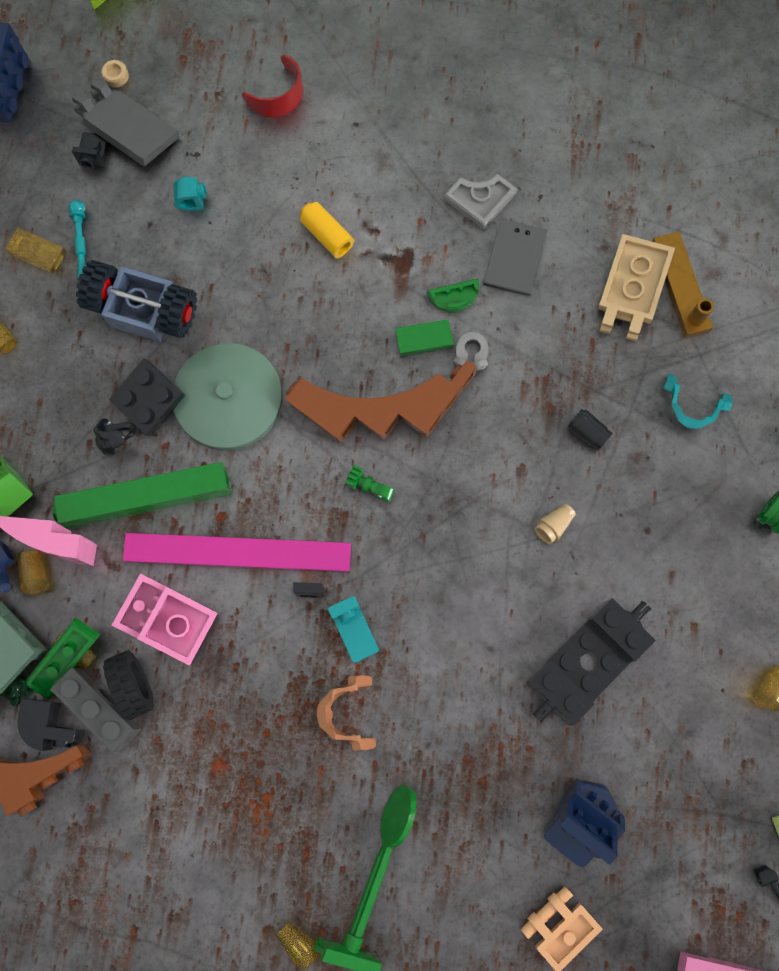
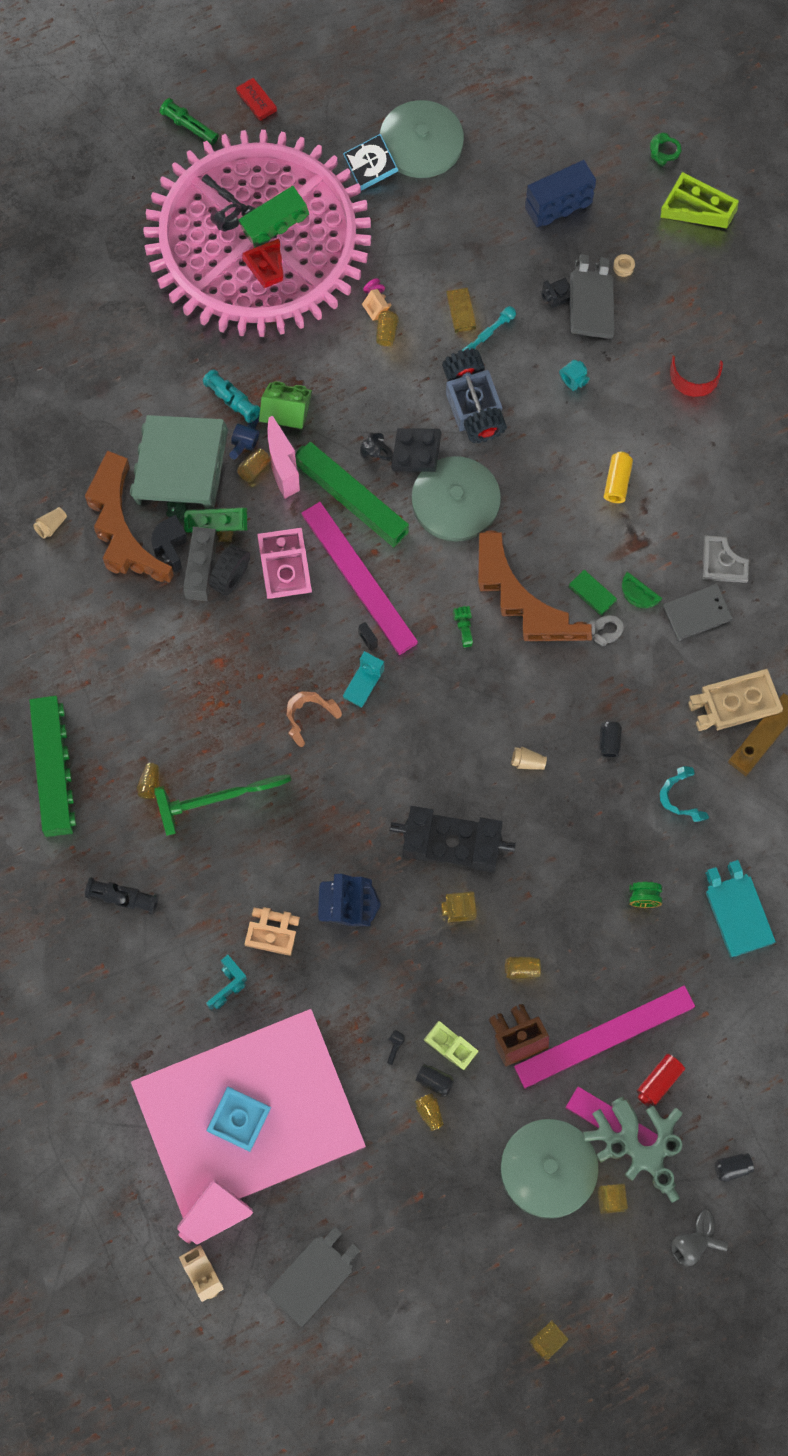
camera: 50 degrees right, 5 degrees down
none -> clear yellow brick [441,892,477,923]

